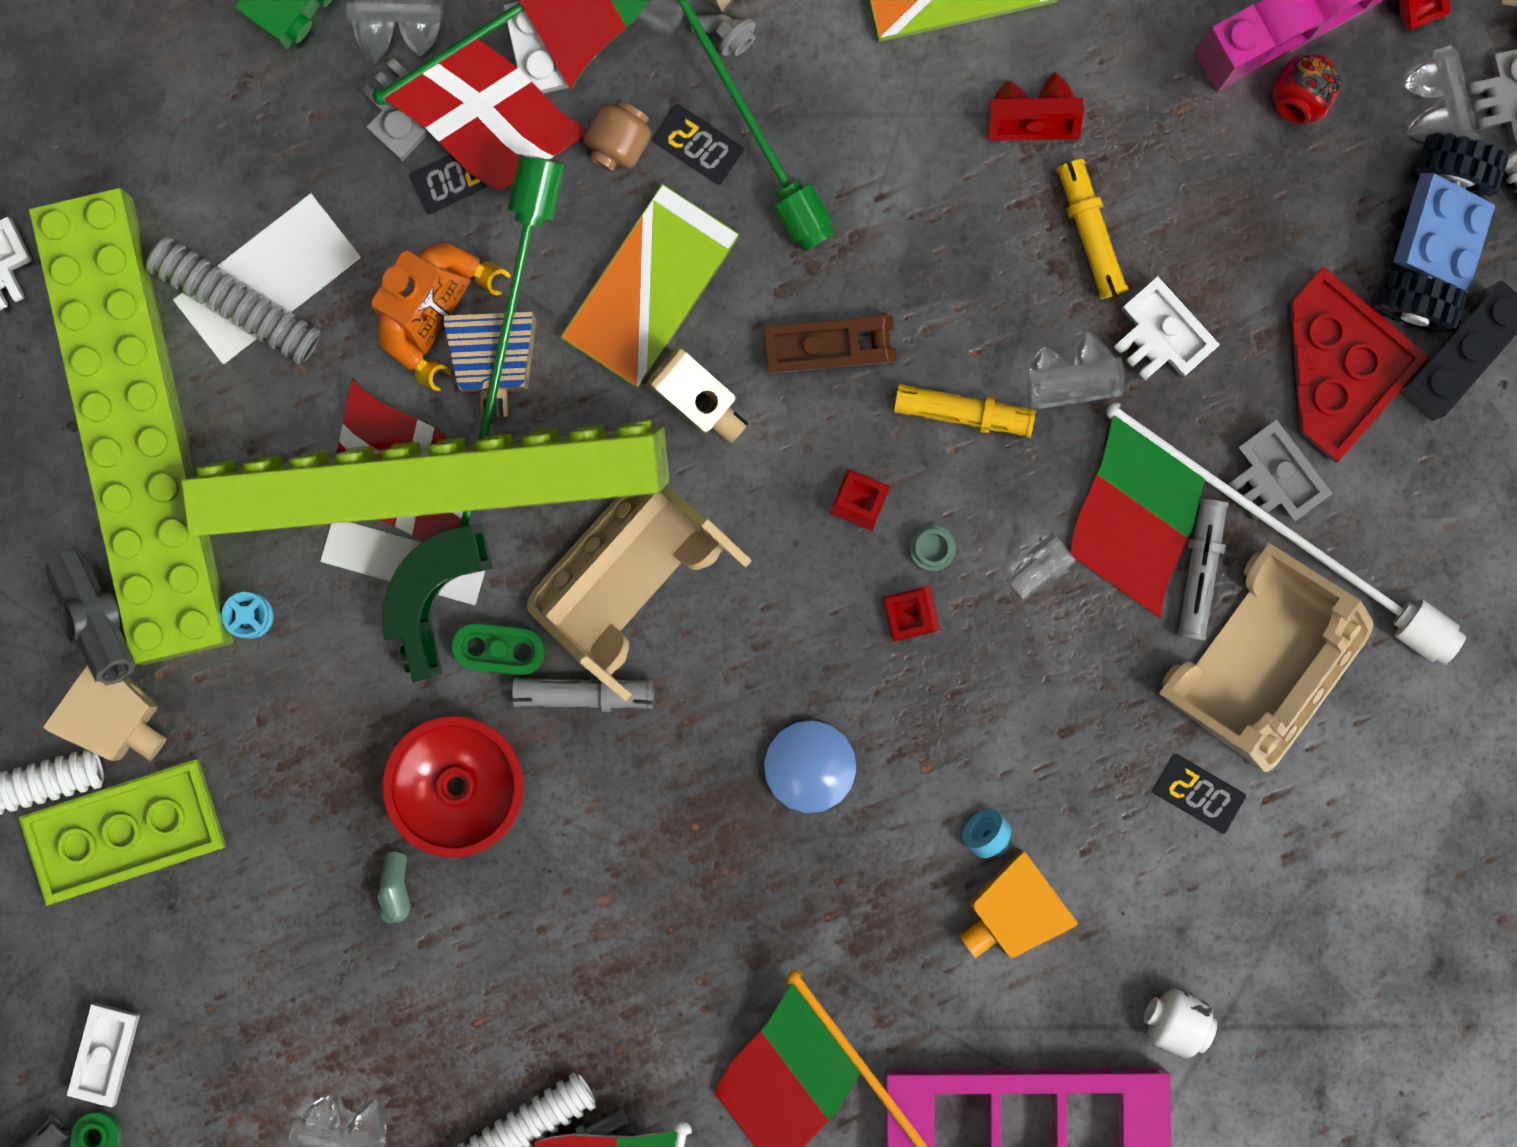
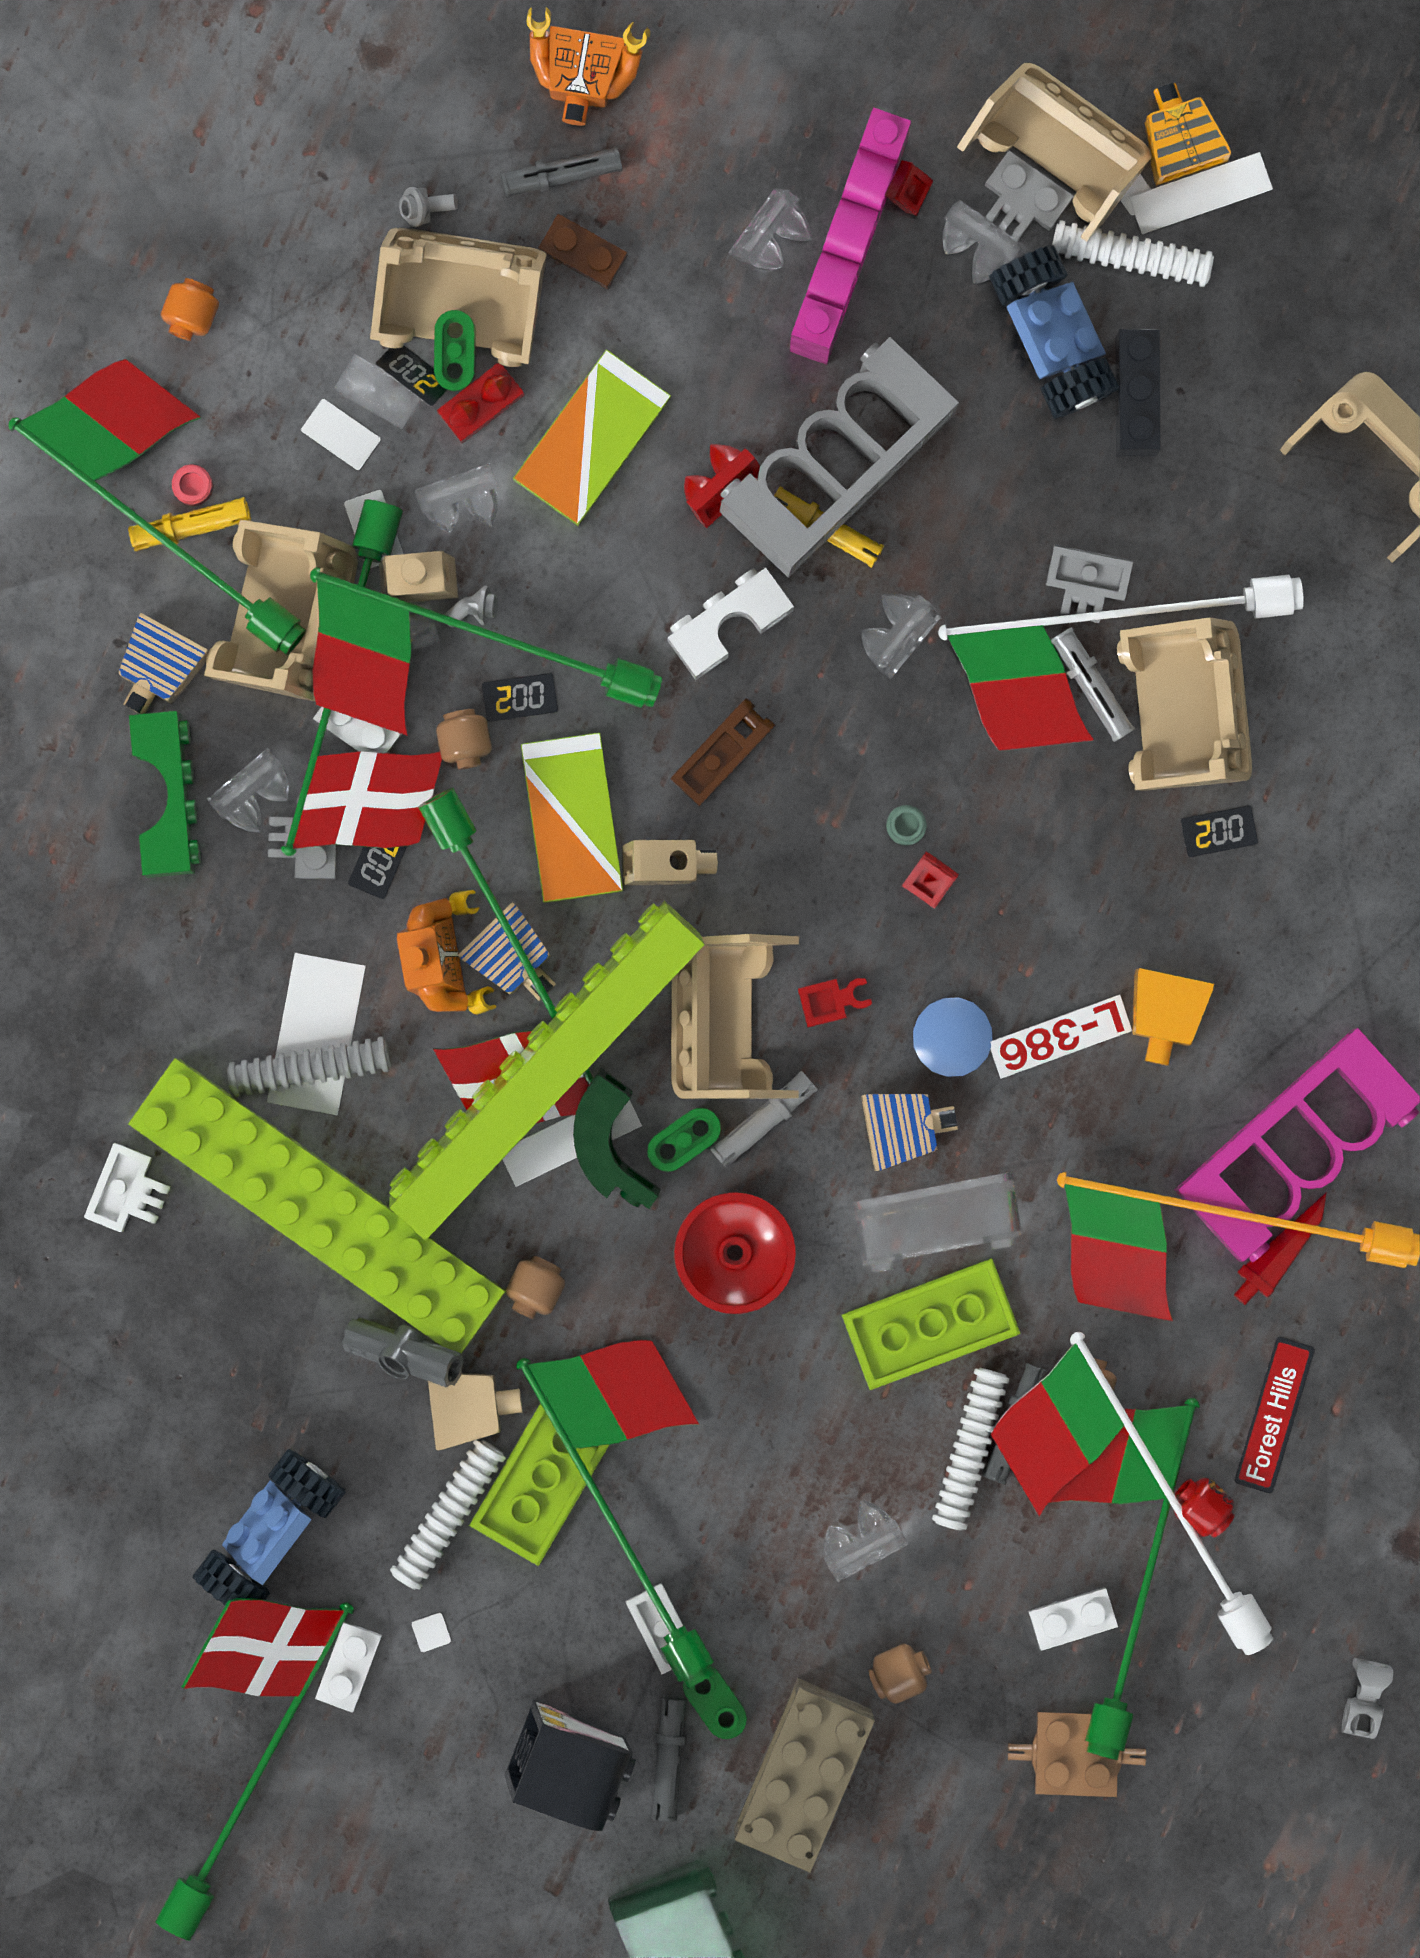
camera: 40 degrees left, 0 degrees up
medium azure wheel [221,592,274,639] -> none
sand green arm [378,852,411,924] -> none
red tile [829,469,891,531] -> none
yellow pin [894,383,1036,438] -> none
medium azure tile [962,809,1012,858] -> none
clear cone [1007,533,1077,600] -> none
white hinge [1114,276,1220,381] -> none
white head [1144,989,1218,1058] -> none
red head [1272,54,1342,125] -> none
red plate [1290,266,1429,463] -> none
none -> medium nougat head [506,1256,565,1319]
none -> flag [516,1340,716,1689]
none -> white arch [668,568,794,680]
none -> light grey fence [720,337,959,578]
none -> red plate [798,978,872,1028]
none -> lime tile [841,1258,1021,1390]
none -> clear windscreen [849,1172,1022,1273]
none -> torso [861,1094,958,1171]
none -> white sticker [990,995,1132,1079]

